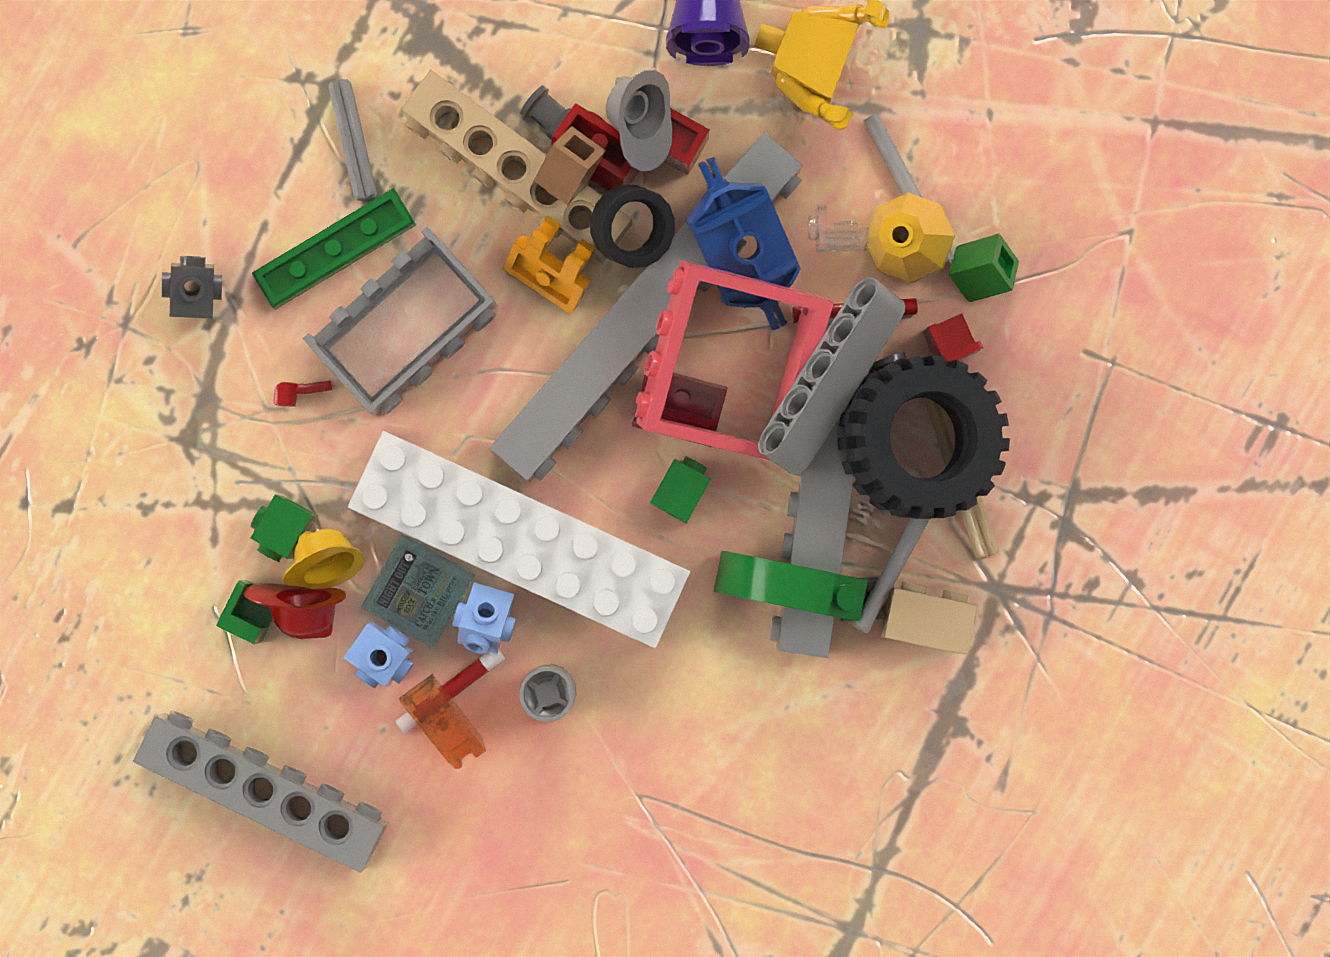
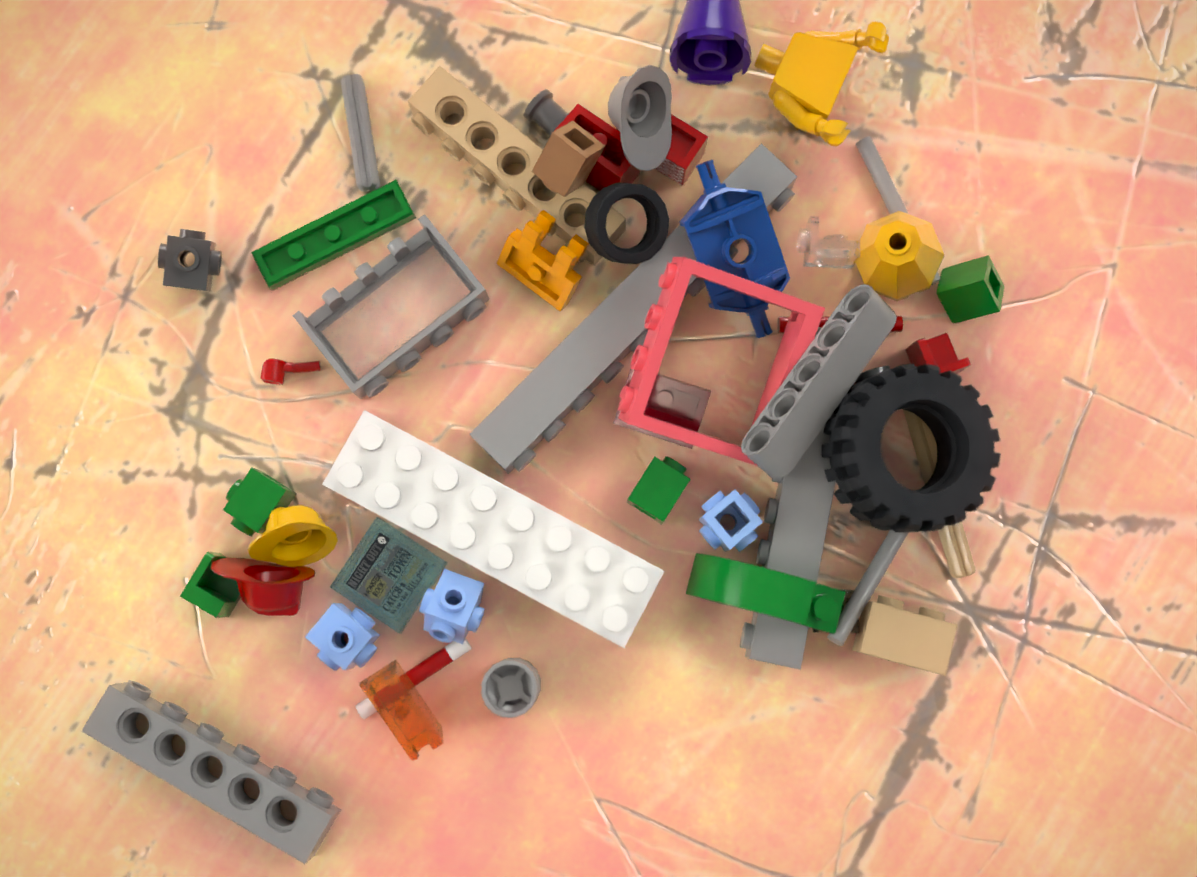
camera: 10 degrees right, 5 degrees down
none -> light blue brick [699,489,763,552]

